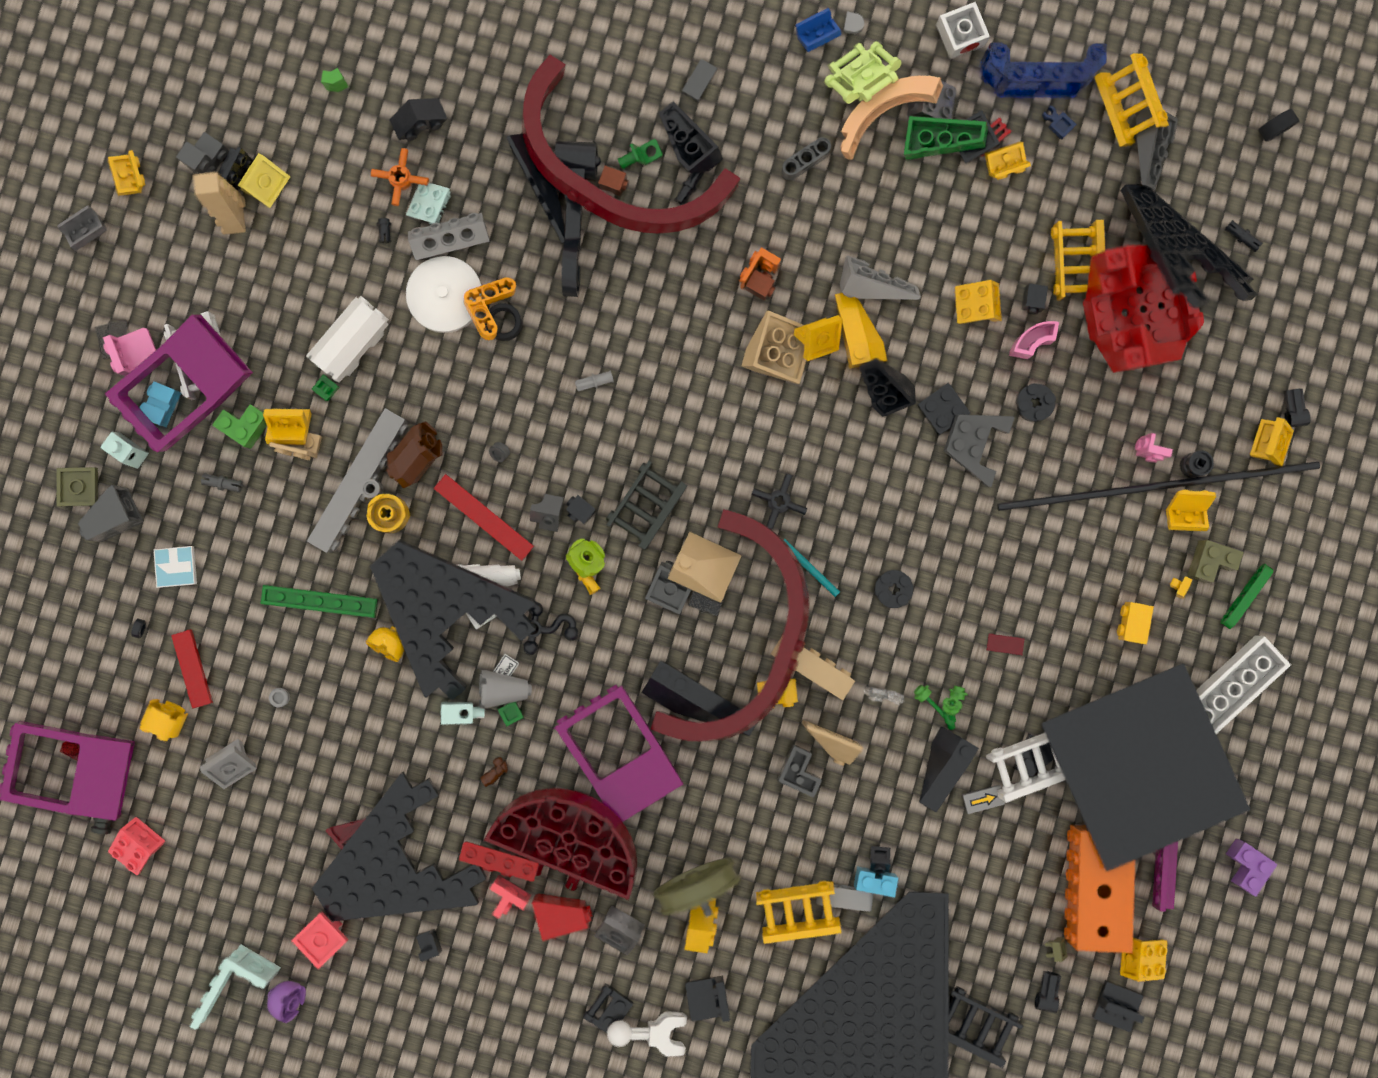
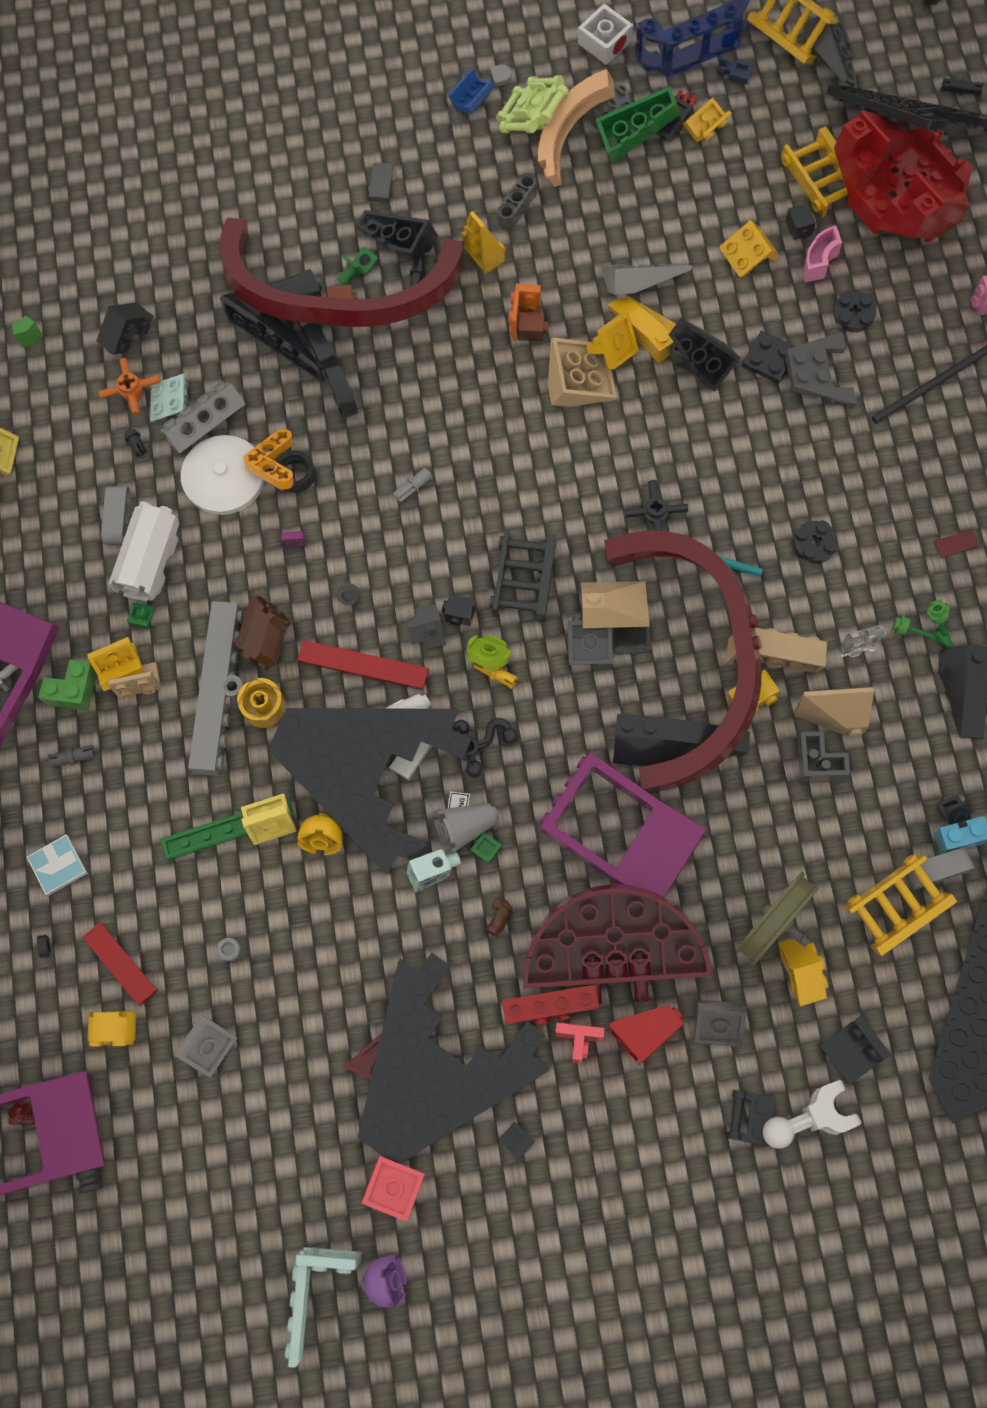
camera: 15 degrees left, 15 degrees down
coral bracket [108,817,165,875] -> none
none -> light grey beam [101,486,131,544]
none -> light yellow bracket [241,793,297,845]
none -> magenta tile [281,531,306,548]
none -> yellow wedge [461,211,506,274]

